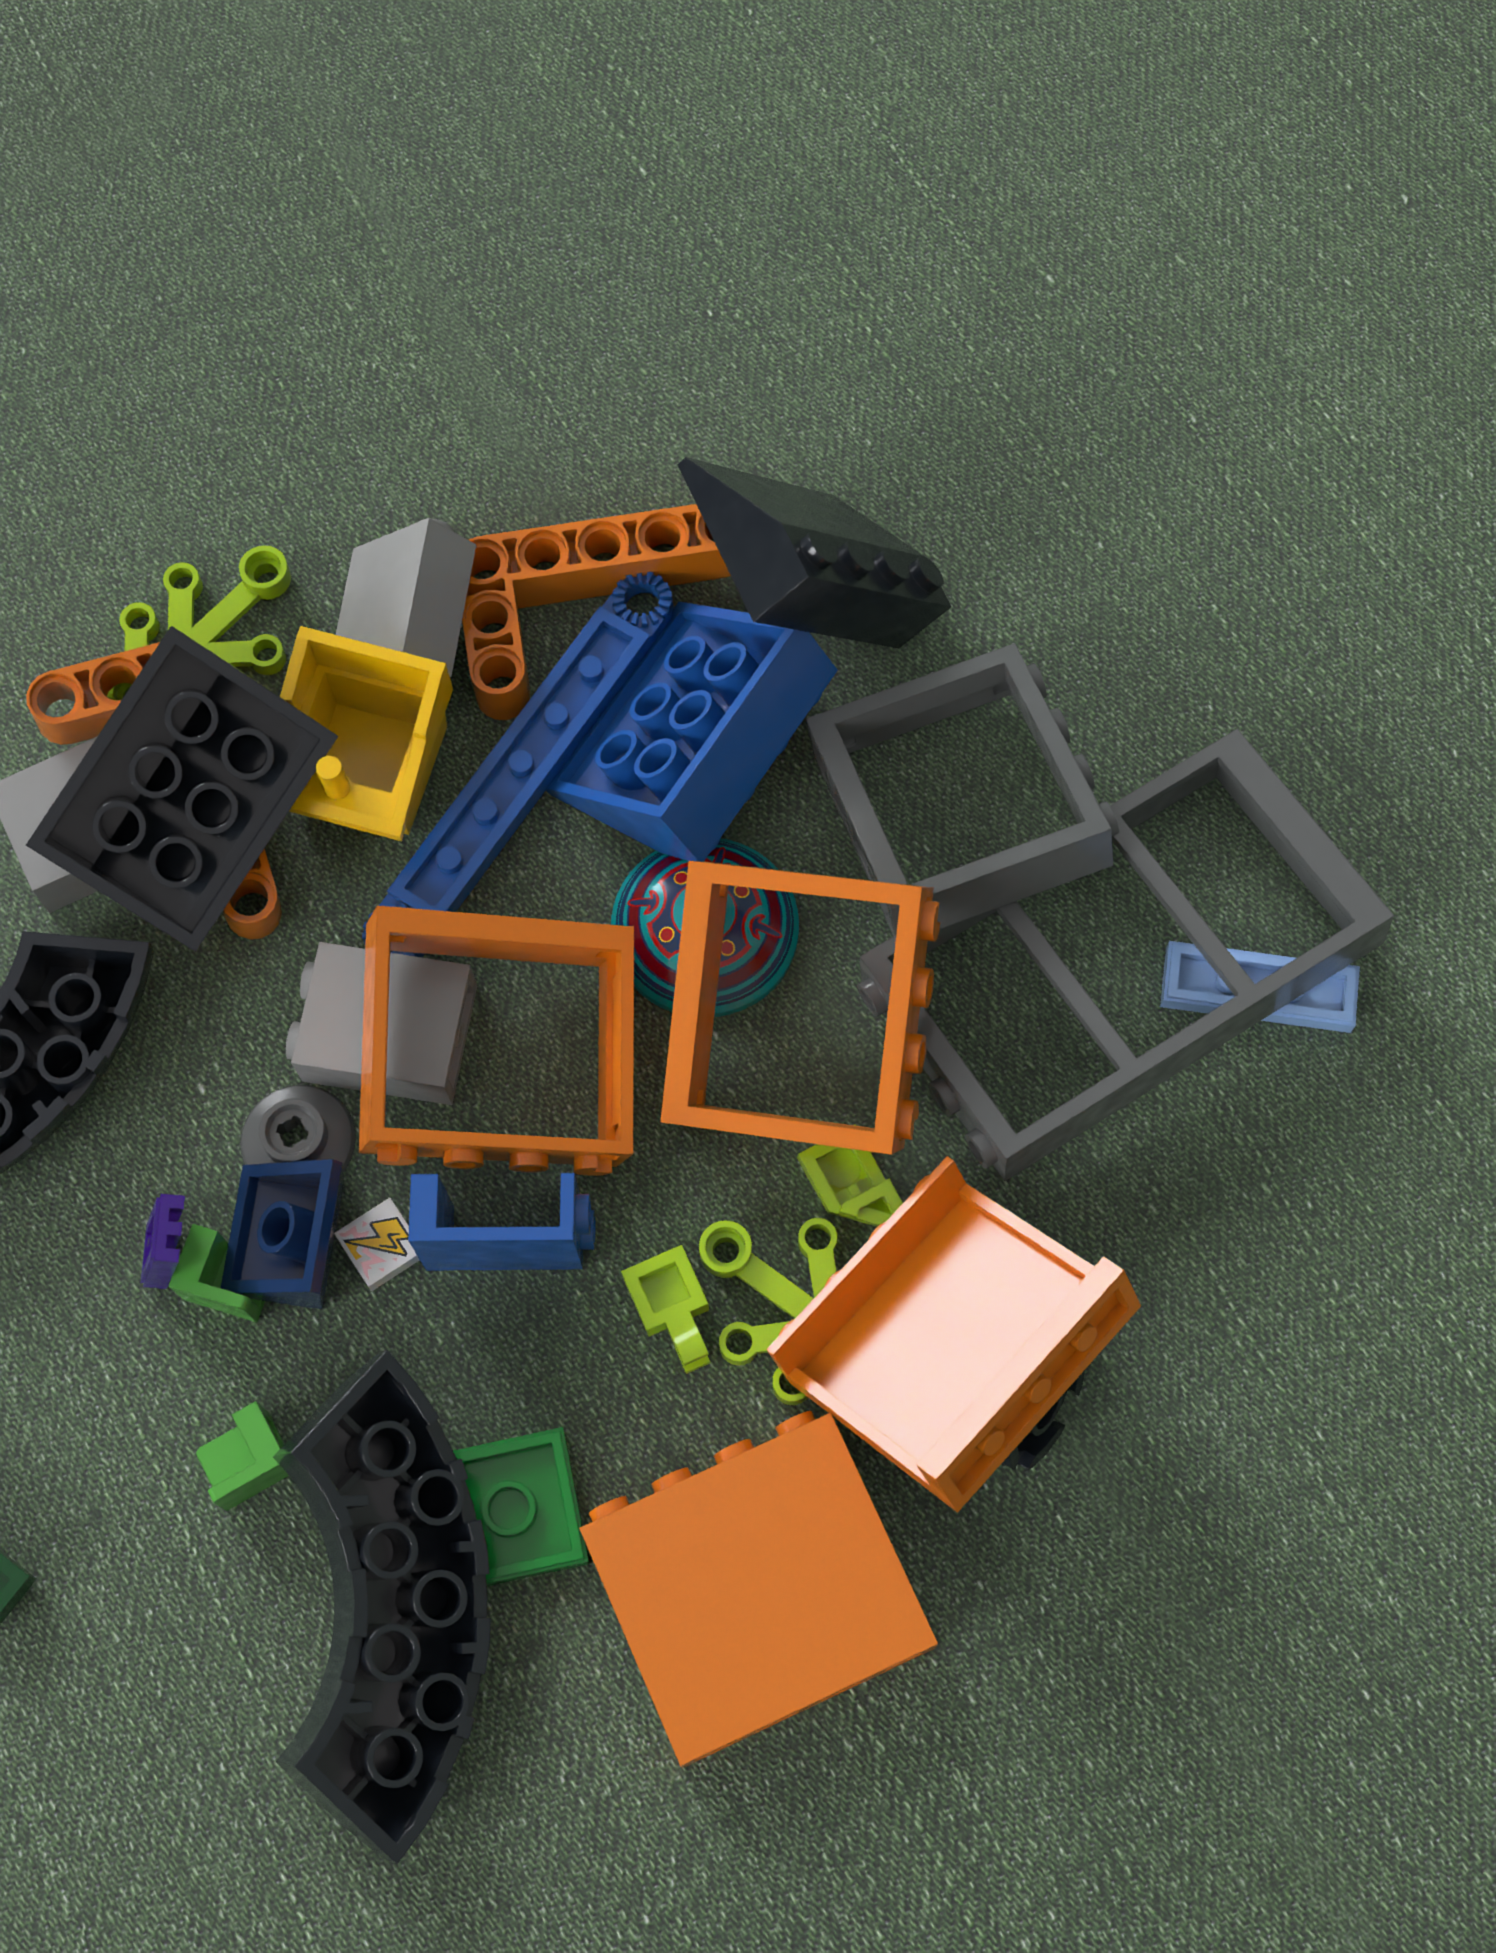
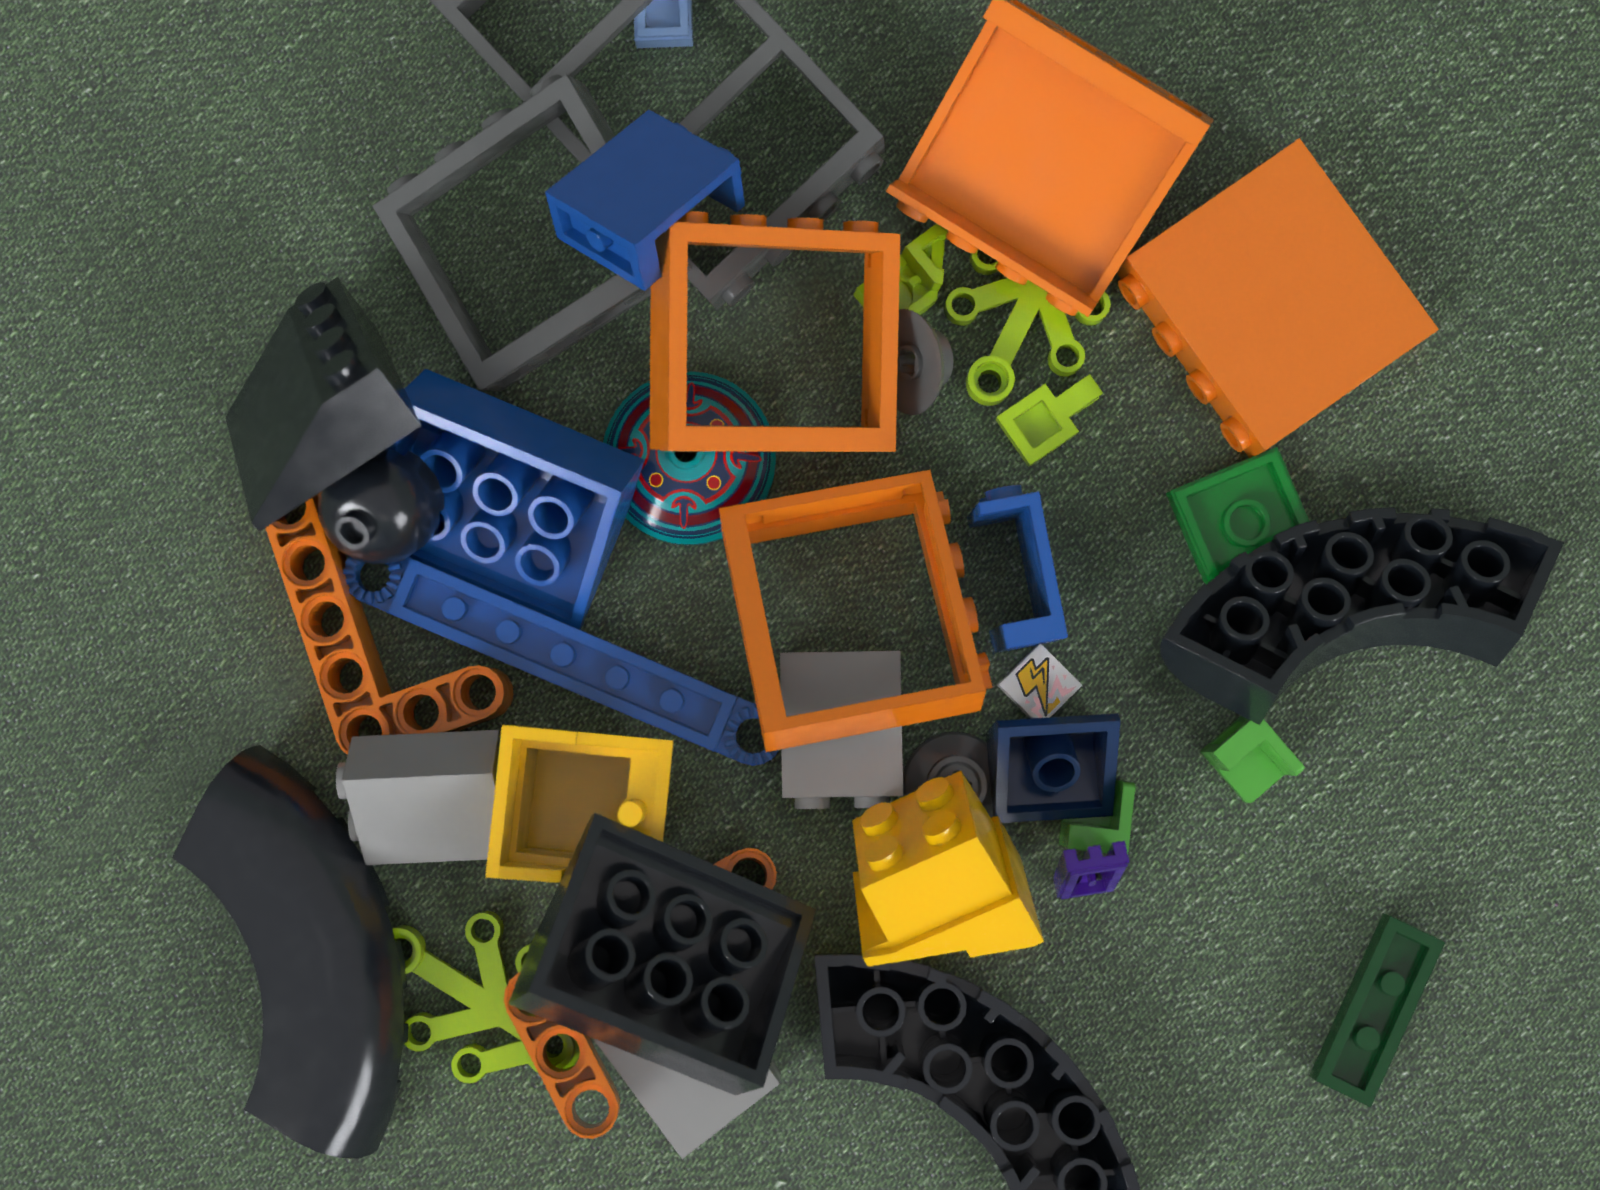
camera: 100 degrees left, 15 degrees up
none -> black brick [172,745,408,1159]
none -> black cylinder [318,448,444,565]
none -> blue panel [545,110,745,291]
none -> yellow piece [852,770,1044,967]
none -> dark grey piece [897,309,953,415]

